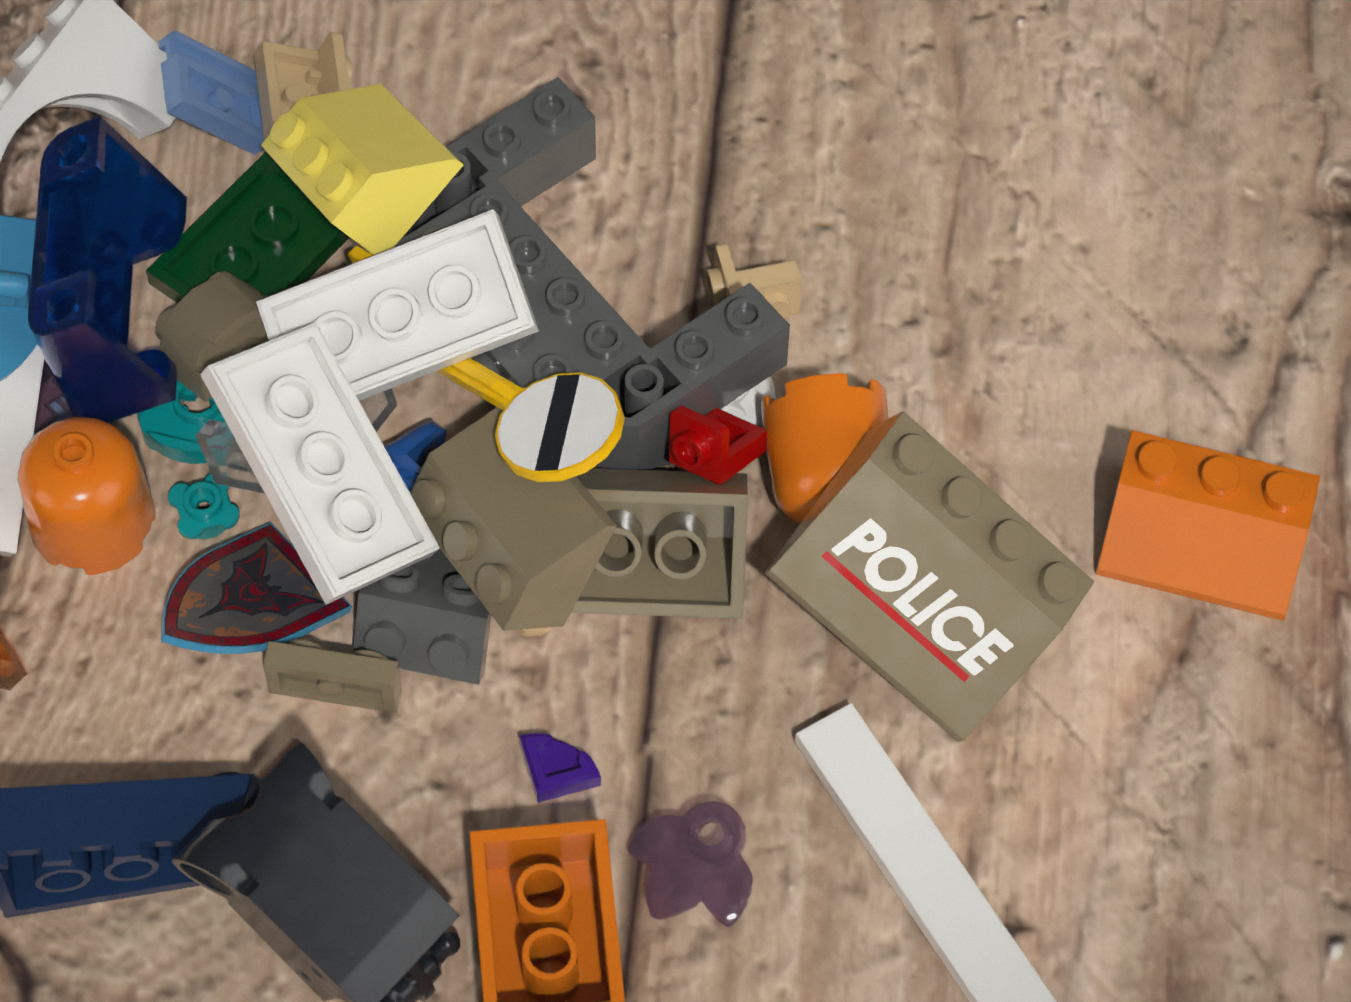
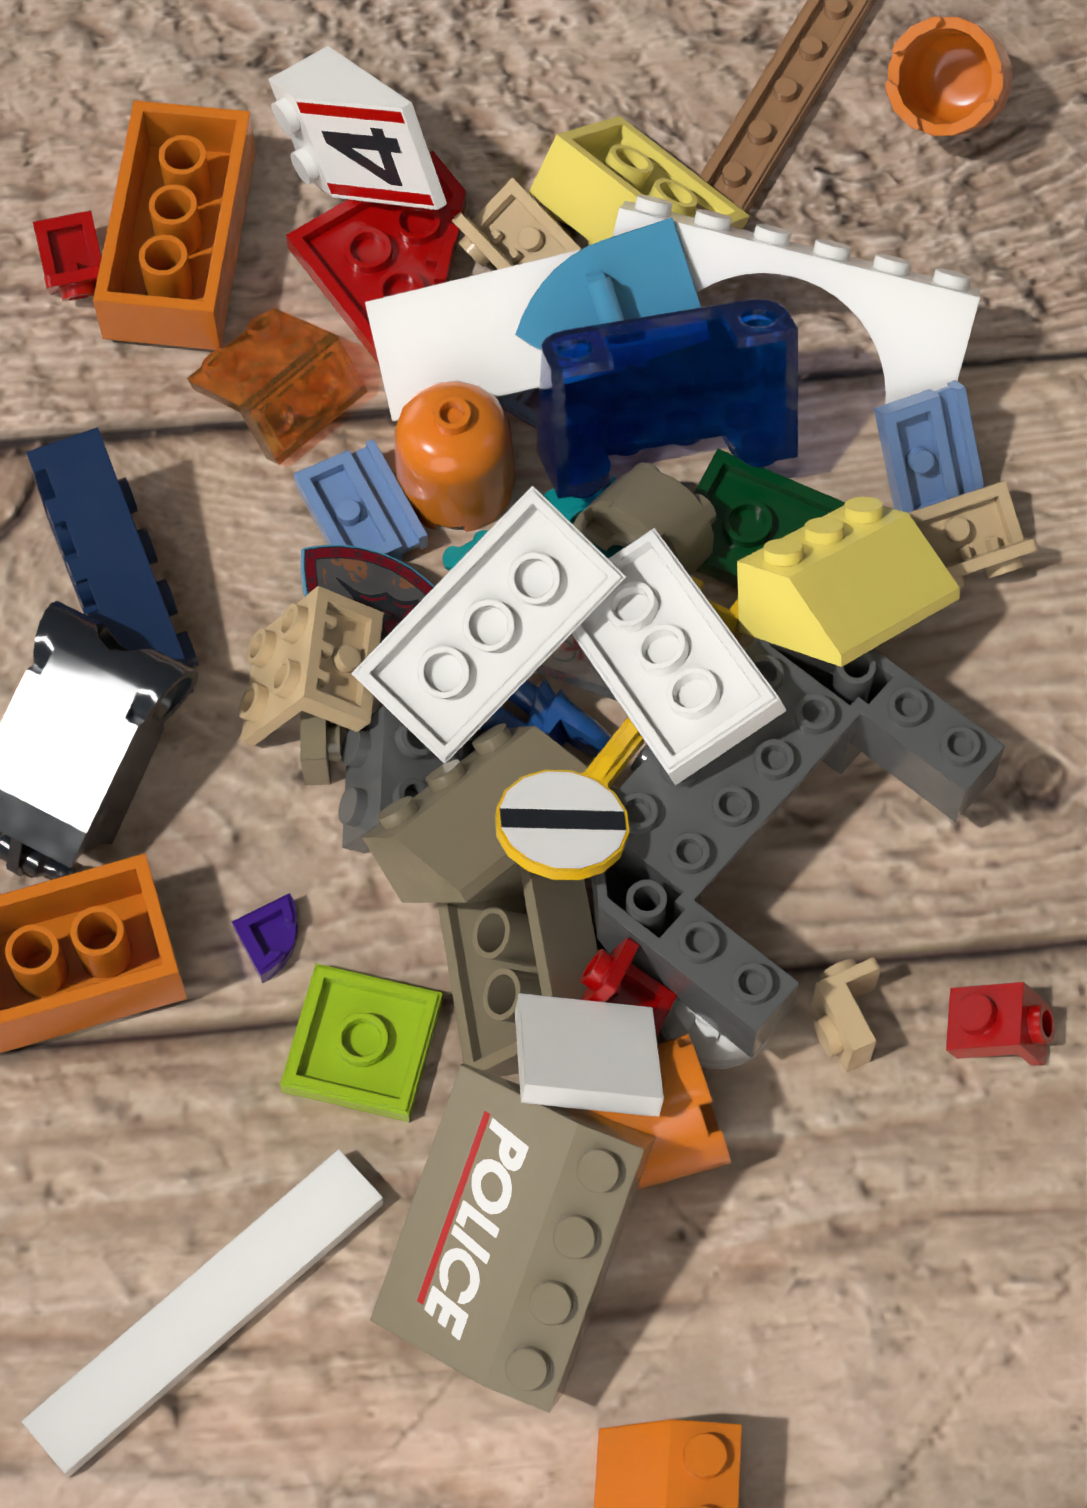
camera: 80 degrees right, 5 degrees up
clear purple plate [628,801,753,927] -> none
none -> tan bracket [239,586,384,746]
none -> lime tile [280,963,443,1123]
none -> medium blue plate [294,439,428,560]
none -> white tile [515,993,664,1117]
none -> red bracket [946,982,1055,1066]

